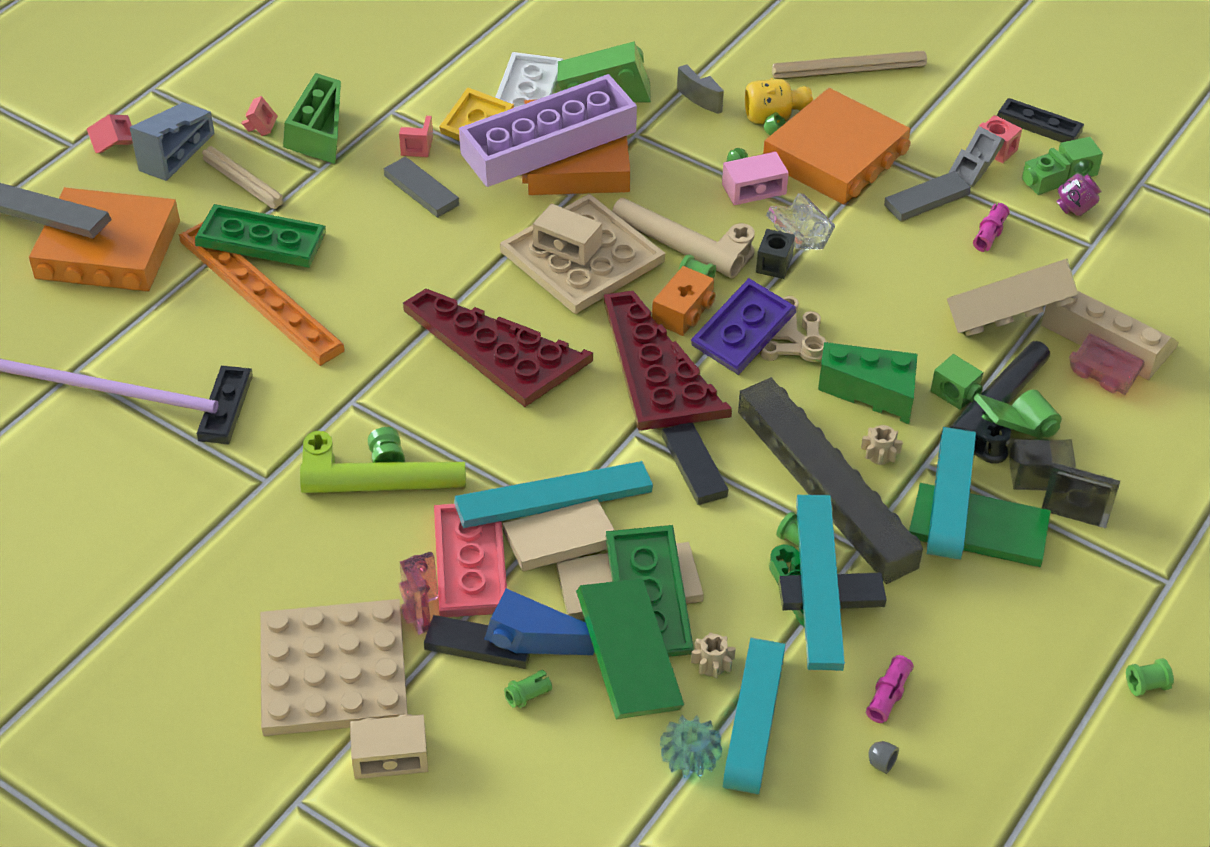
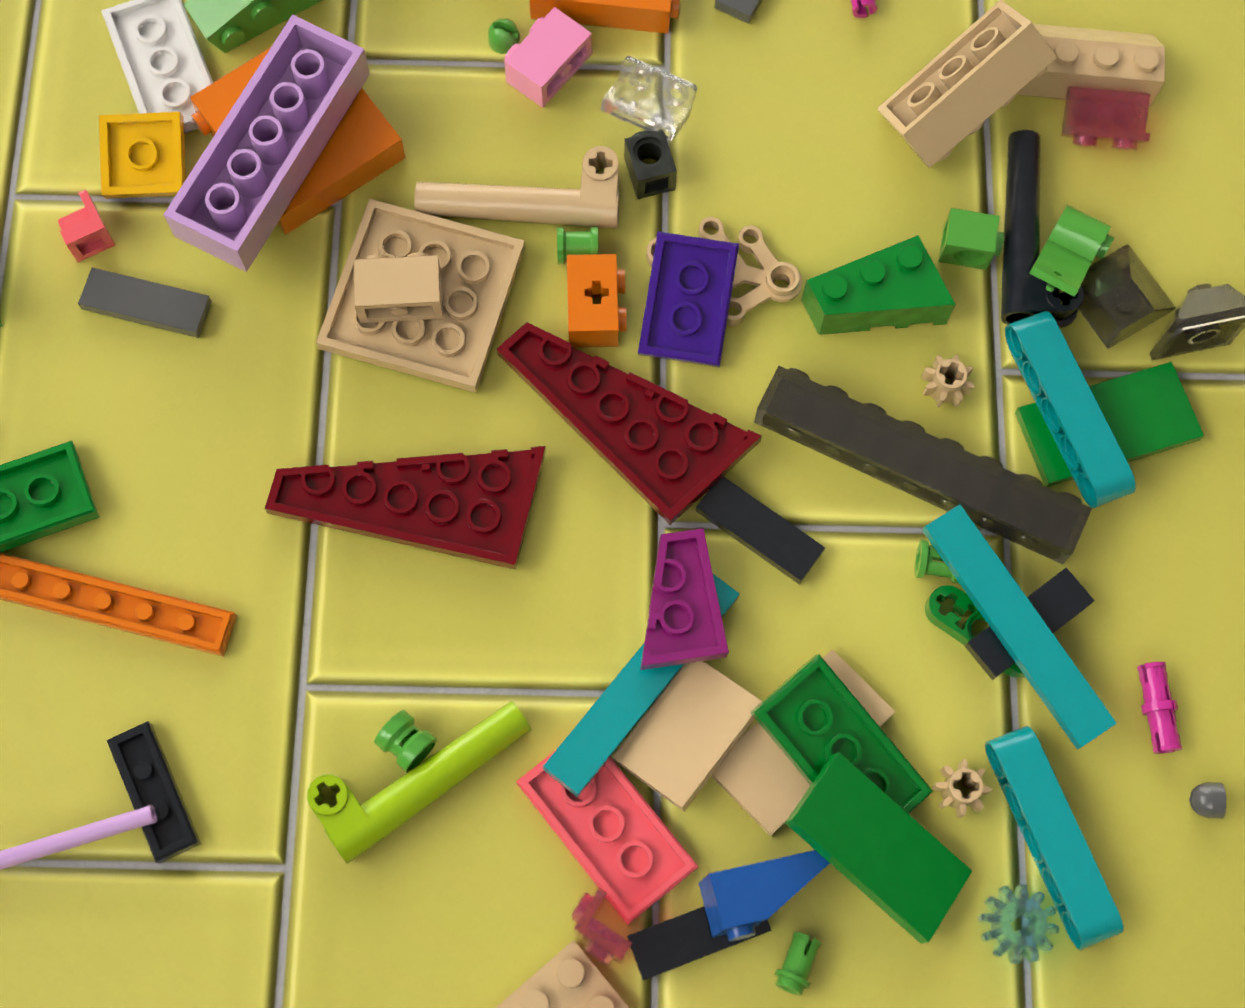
camera: 35 degrees left, 25 degrees up
none -> magenta wing [640,528,729,670]

